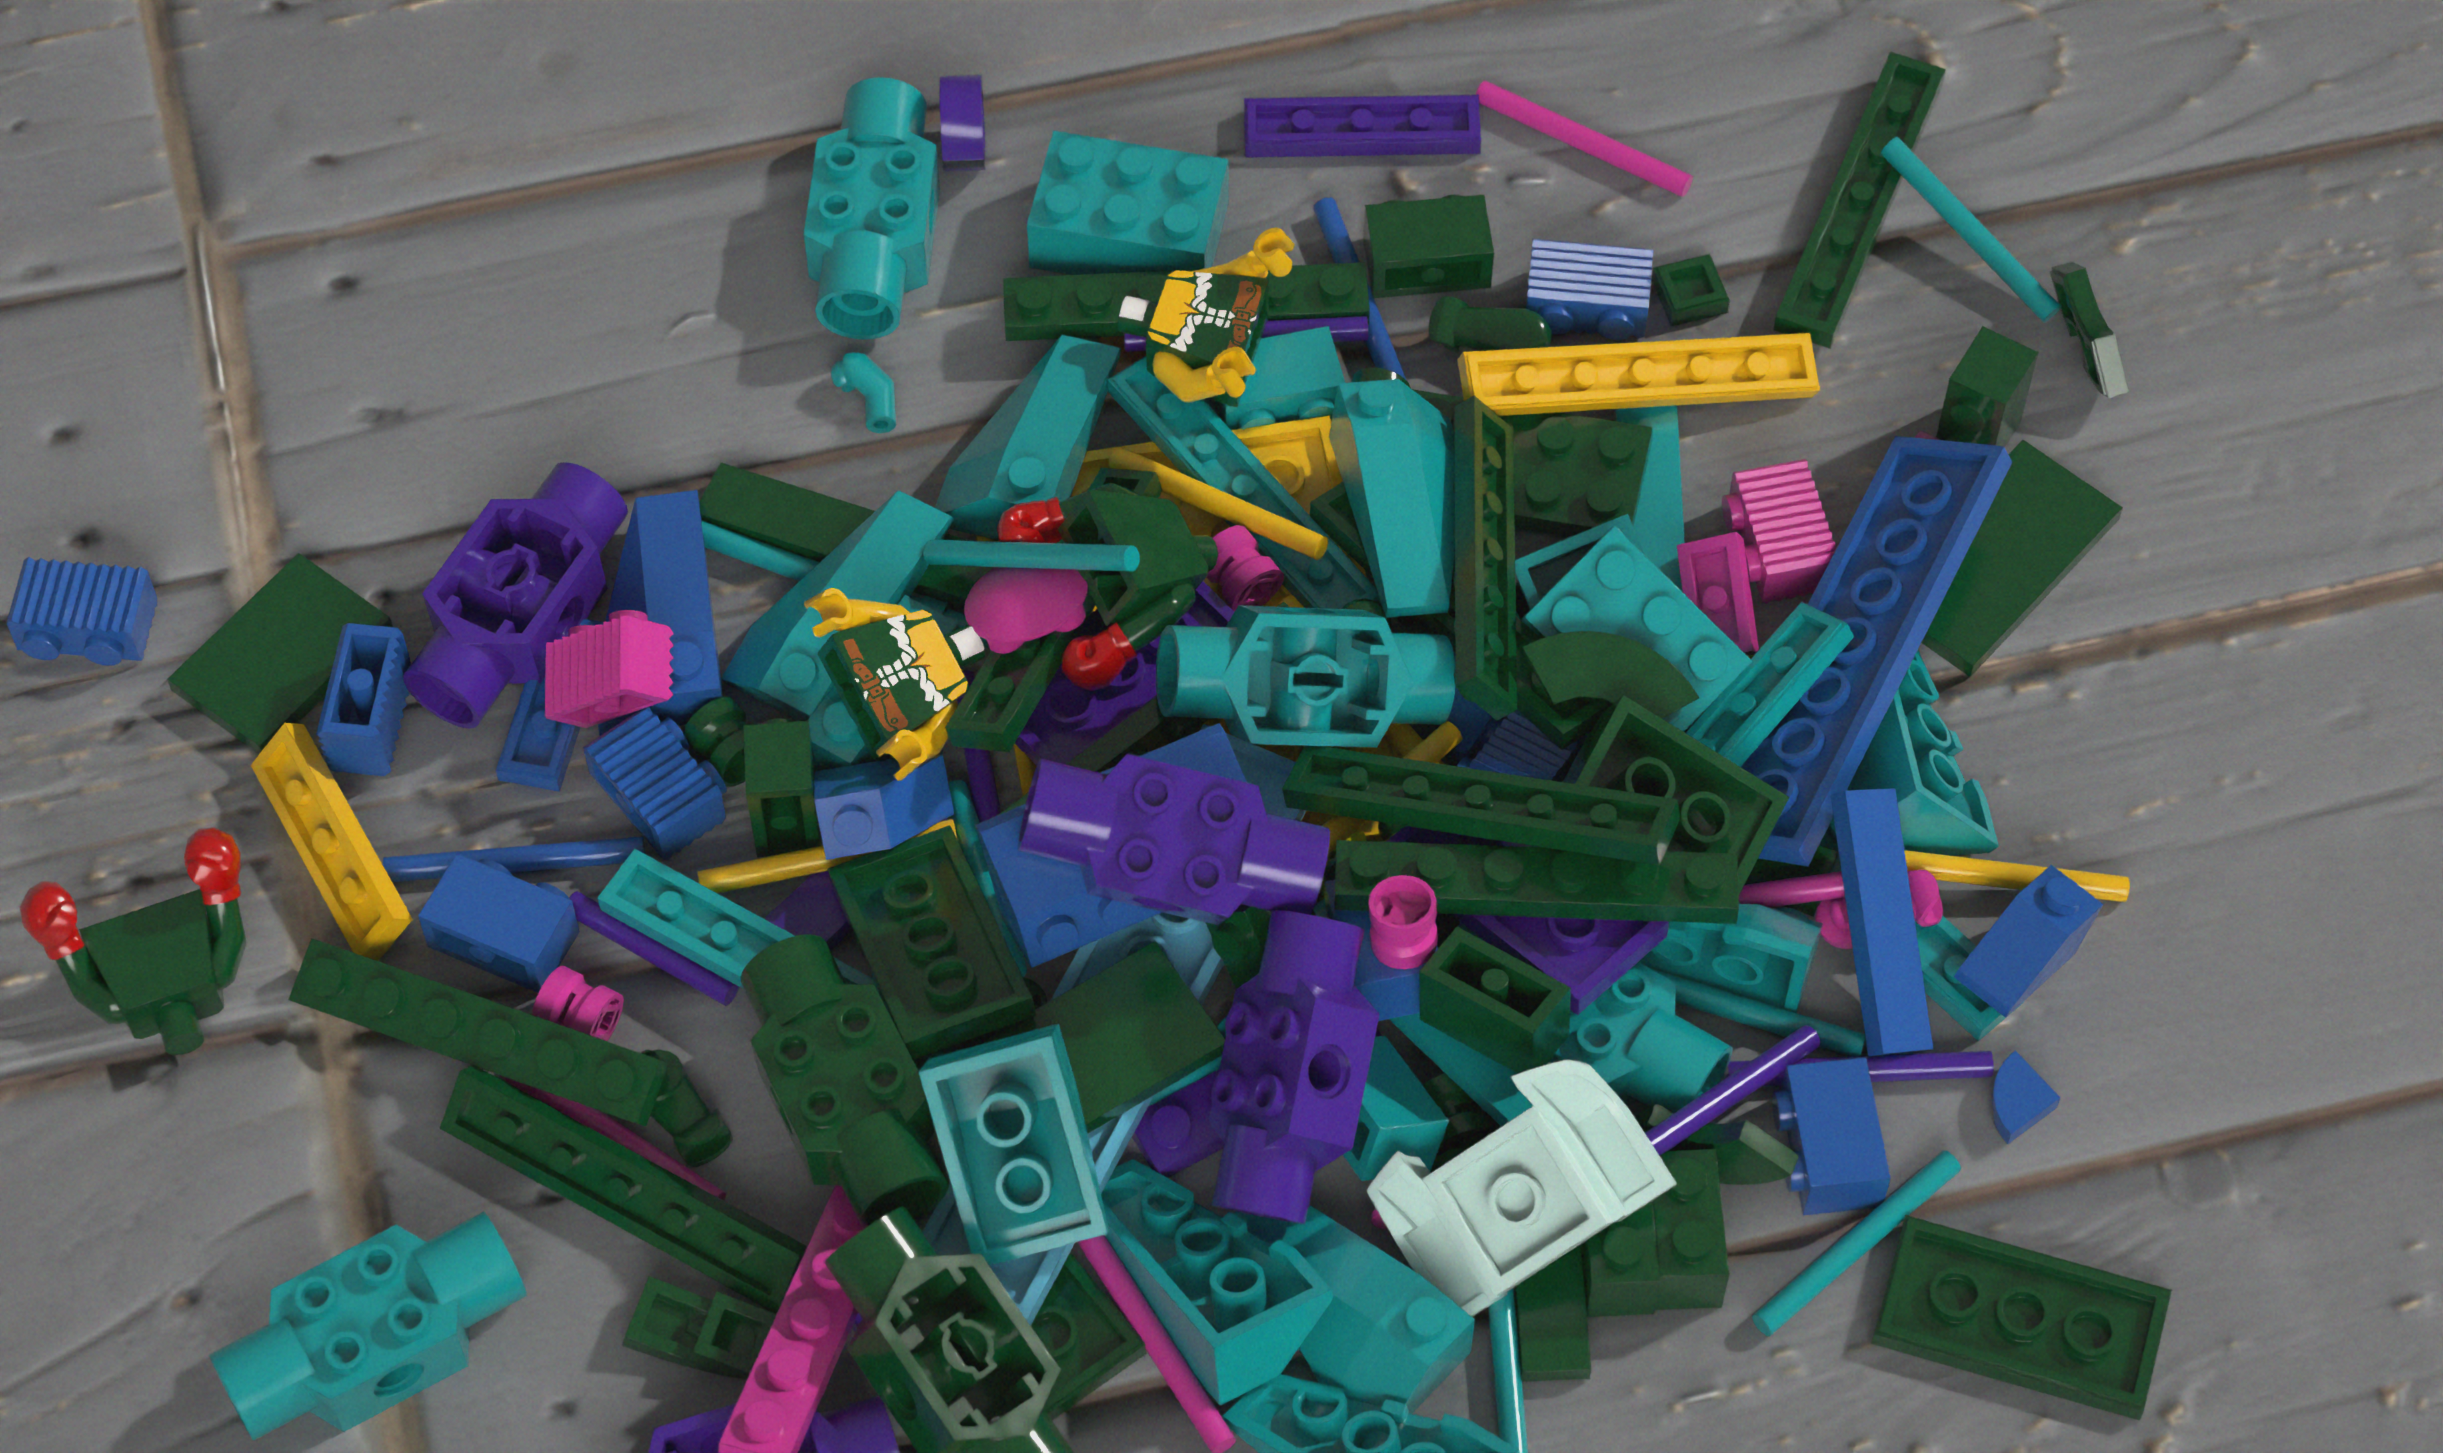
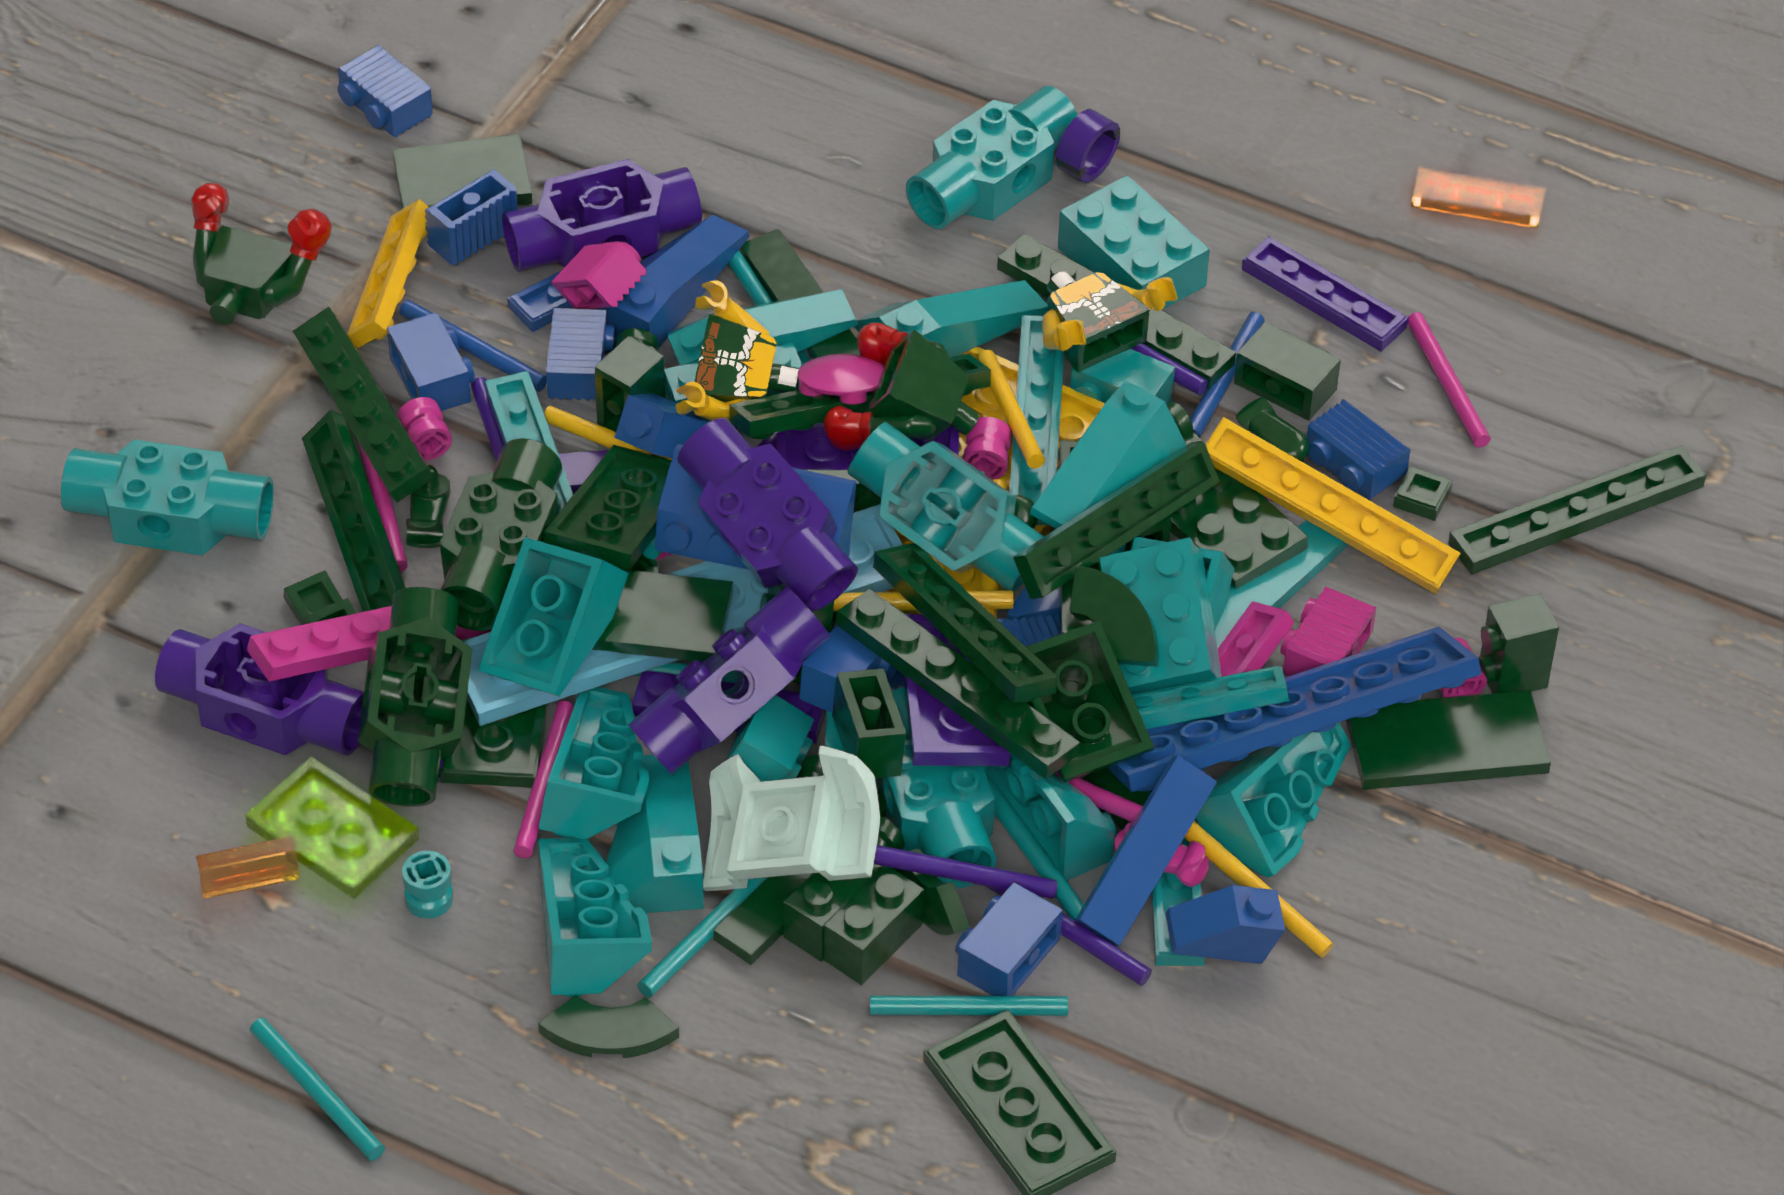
camera: 40 degrees right, 10 degrees down
teal arm [831,352,896,433] -> none
teal bar [924,540,1140,572] -> none
dark pink wheel [1368,875,1438,970] -> none
teal bar [1880,137,2061,323] -> none
blue tile [1992,1050,2060,1144] -> none
dark green tile [2050,262,2129,398] -> none

